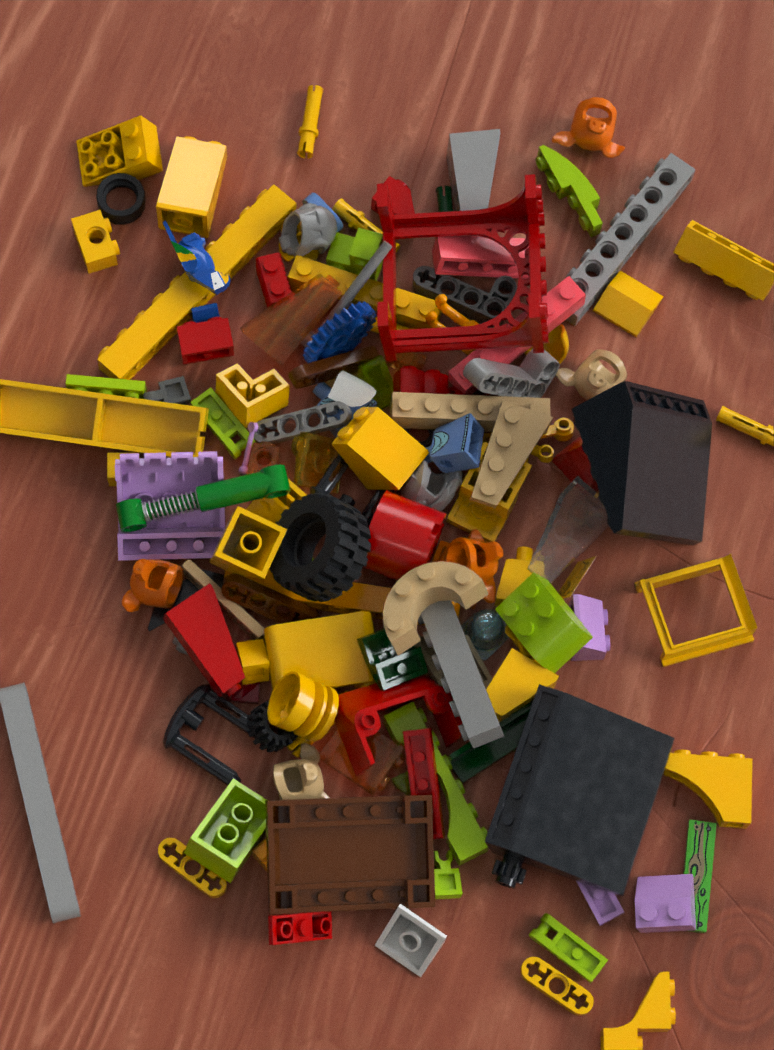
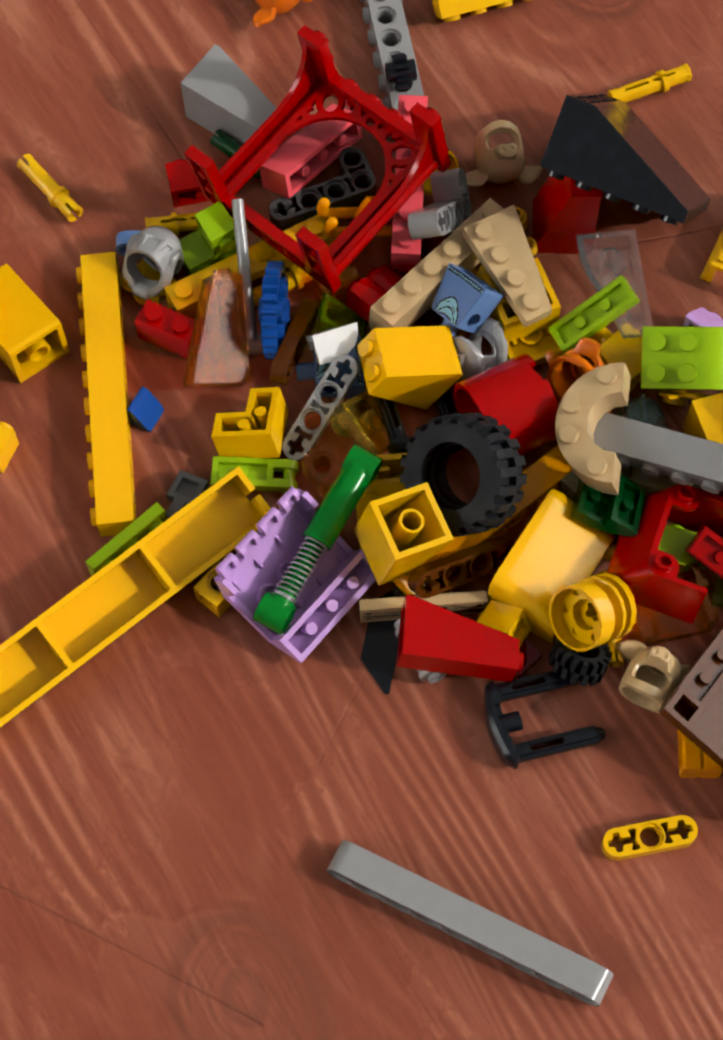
camera: 40 degrees left, 5 degrees down
orange piece [122,559,184,612] -> none
blue animal [163,220,231,295] -> none
red brick [176,317,234,365] -> none
lime brick [184,778,268,883] -> none
lavender hinge [239,422,258,476] -> none
lime slope [536,145,603,237] -> none
yellow sticker [558,556,596,599] -> none
yellow slope [593,270,663,337] -> none
none -> black gear [385,53,417,90]
none -> lime plate [548,275,641,353]

